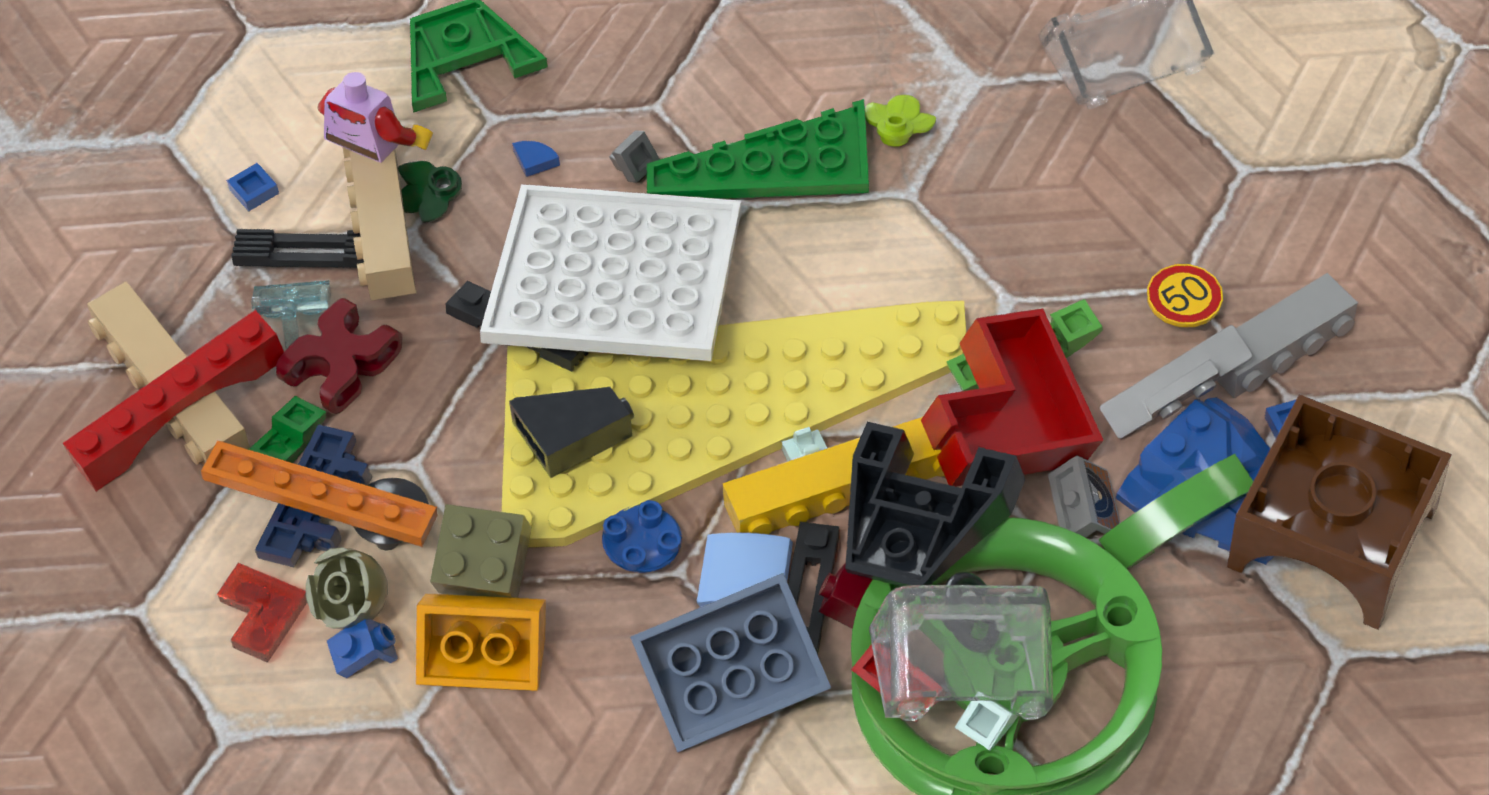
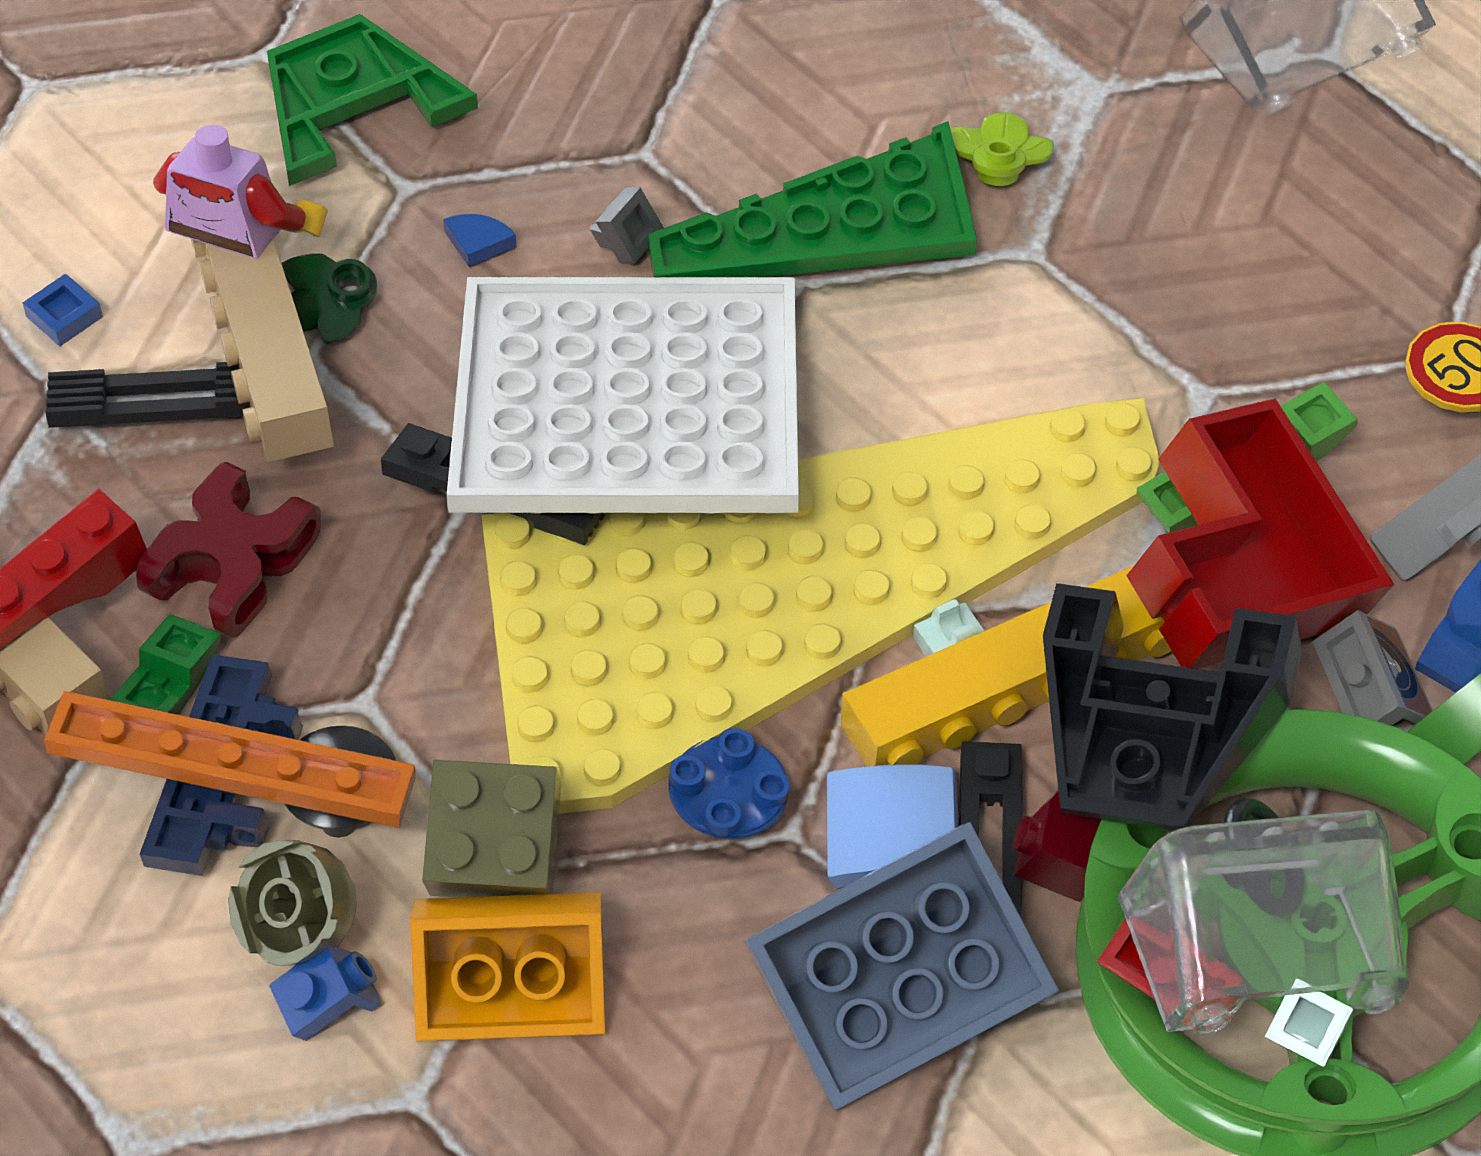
camera: 10 degrees left, 0 degrees up
clear red plate [217,563,307,663] -> none
clear light blue plate [251,280,331,349] -> none
black slope [509,387,634,478] -> none

